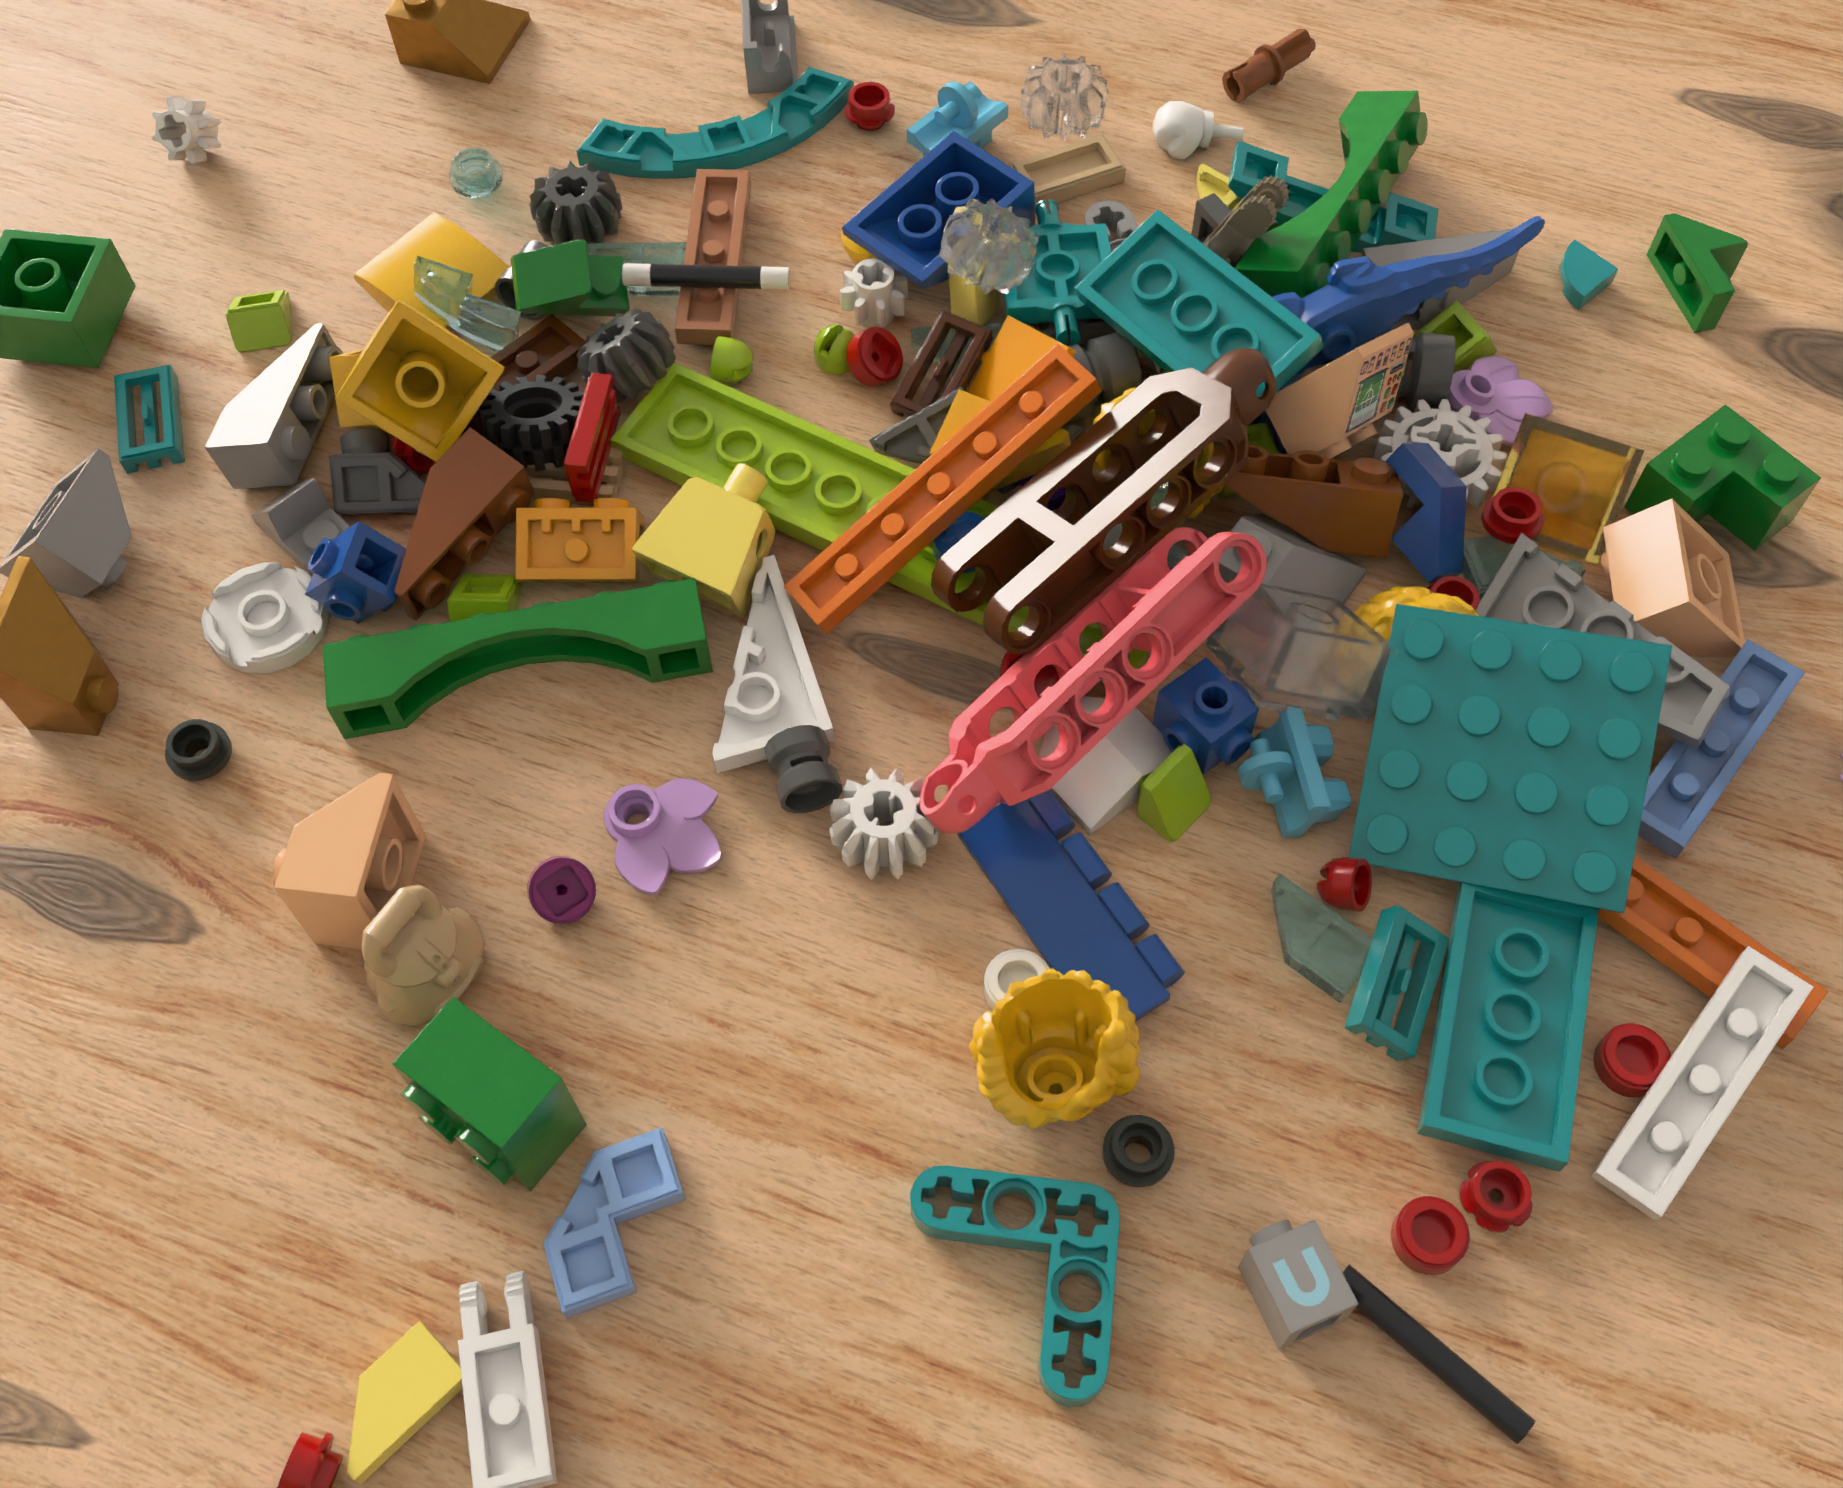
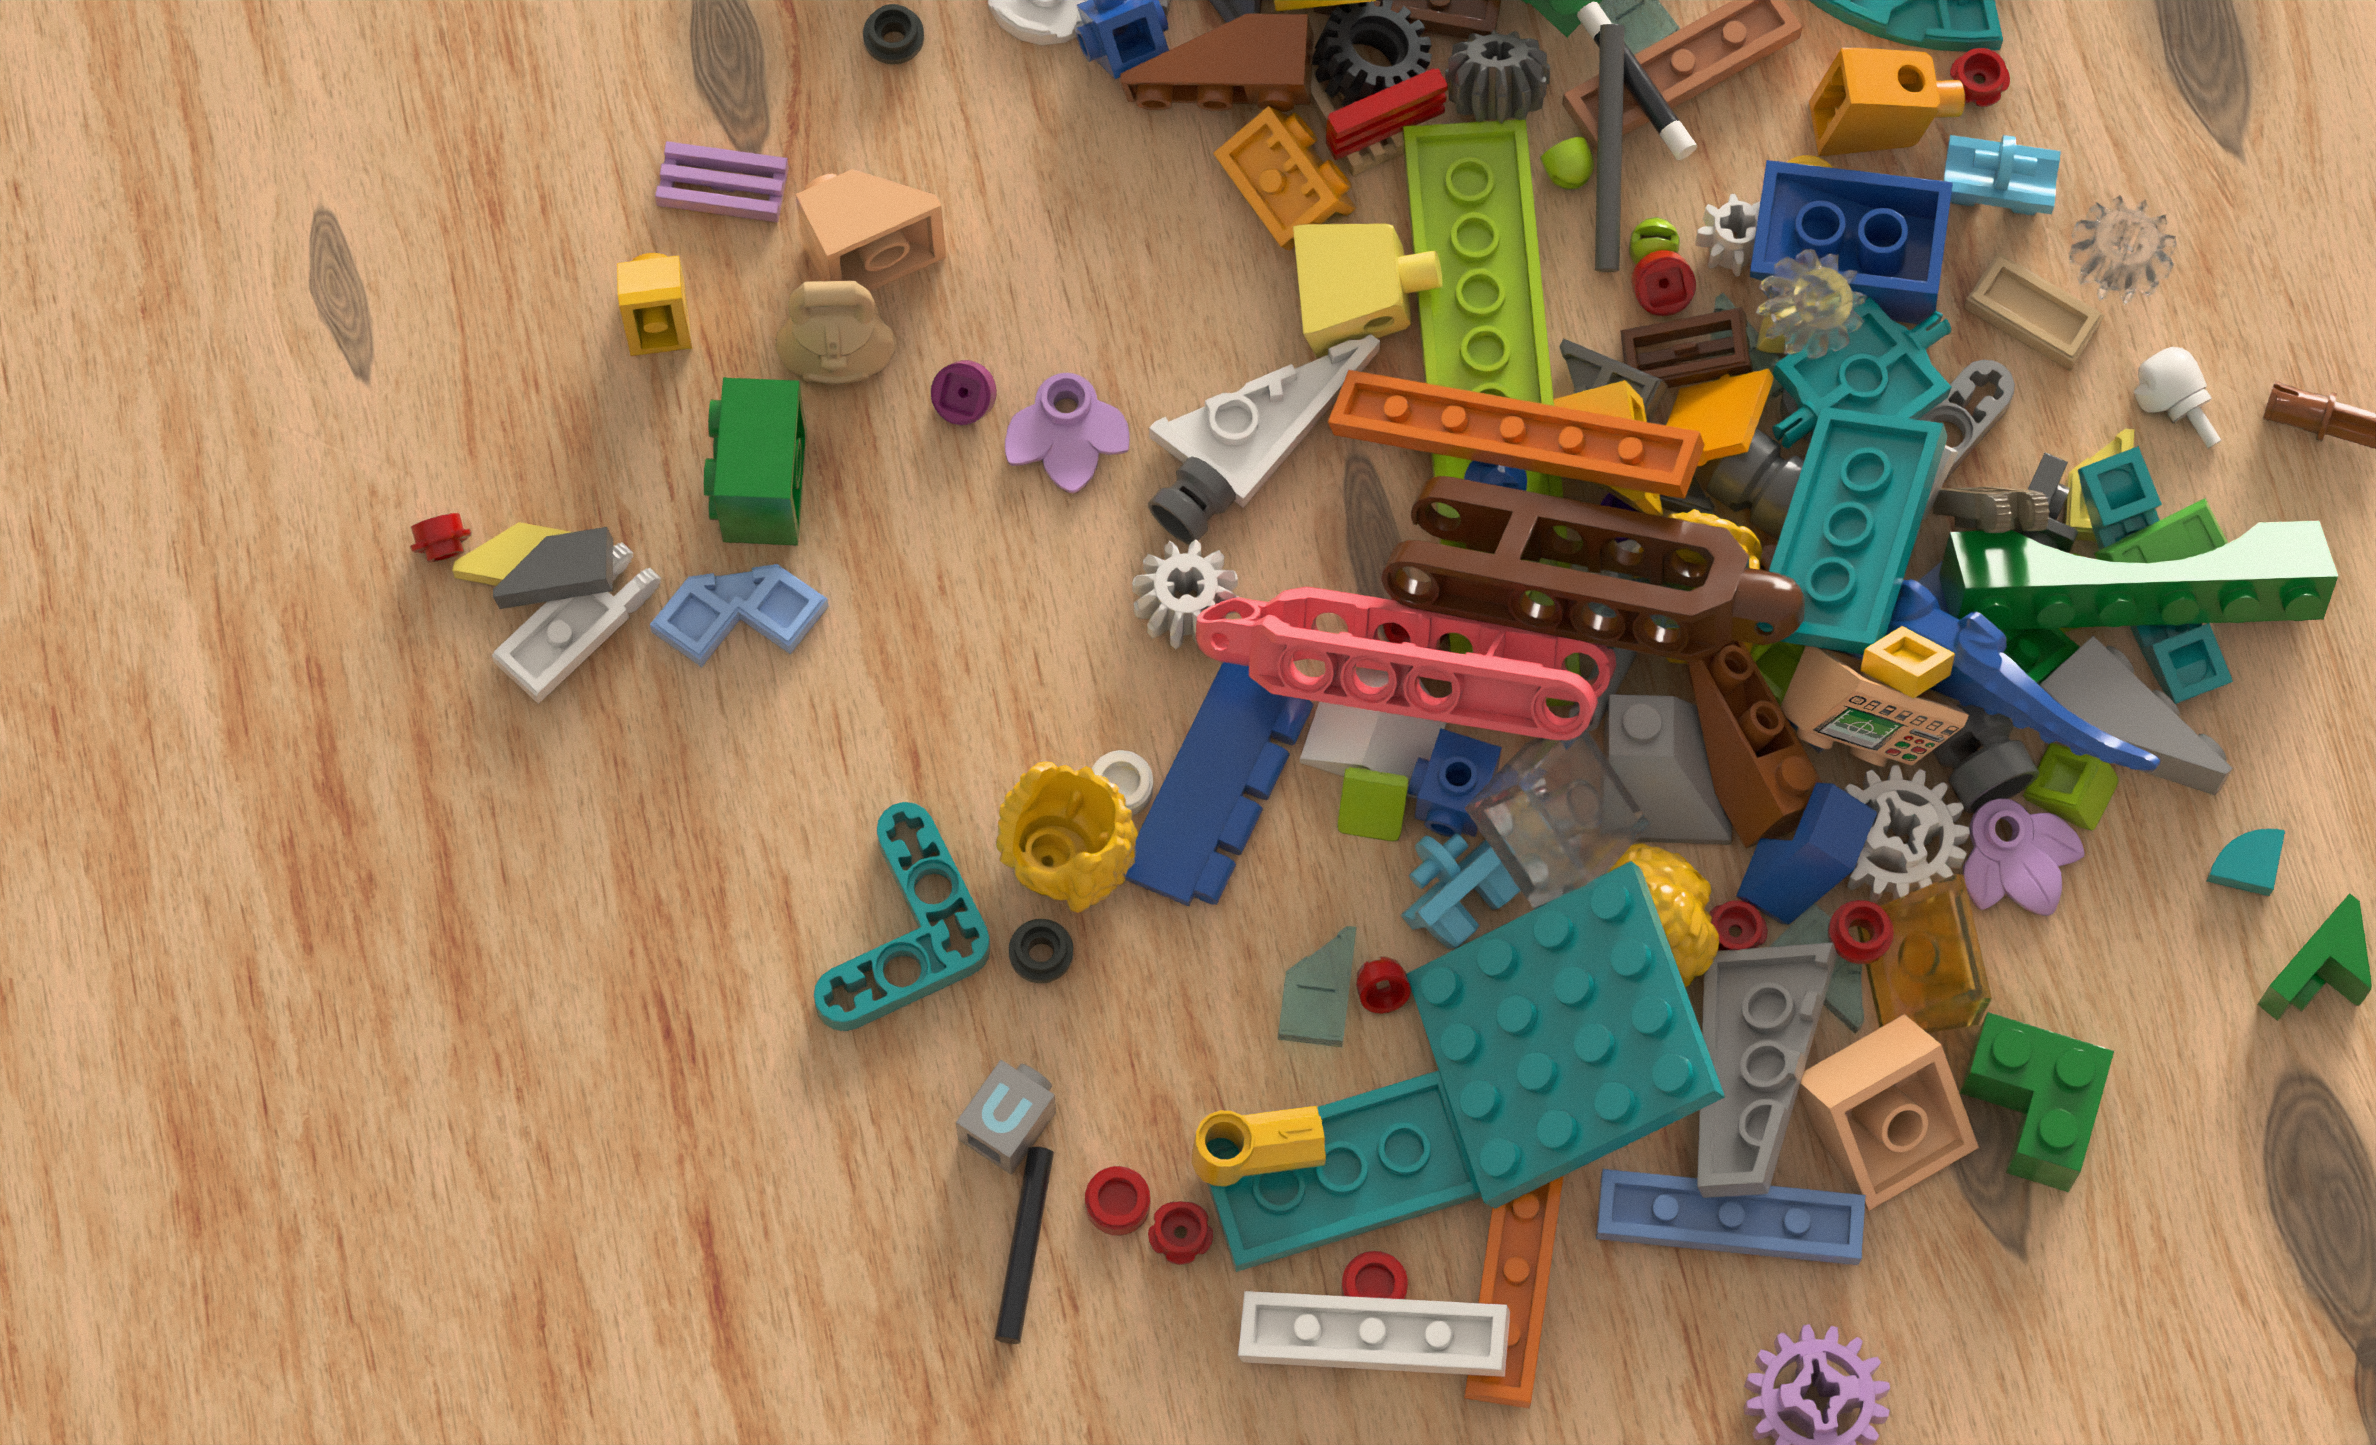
camera: 55 degrees right, 10 degrees up
green arch [323,578,713,739] -> none
lime slope [447,574,522,622] -> none
teal tile [1344,905,1450,1061] -> none
none -> dark grey tile [493,527,613,609]
none -> yellow slope [617,253,692,356]
none -> lavender tile [655,141,789,223]
none -> yellow piece [1191,1106,1326,1187]
none -> dark grey bar [1595,24,1625,272]
none -> light orange torso [1809,48,1965,156]
none -> yellow tile [1860,626,1955,699]
none -> bright green tile [2094,498,2228,563]

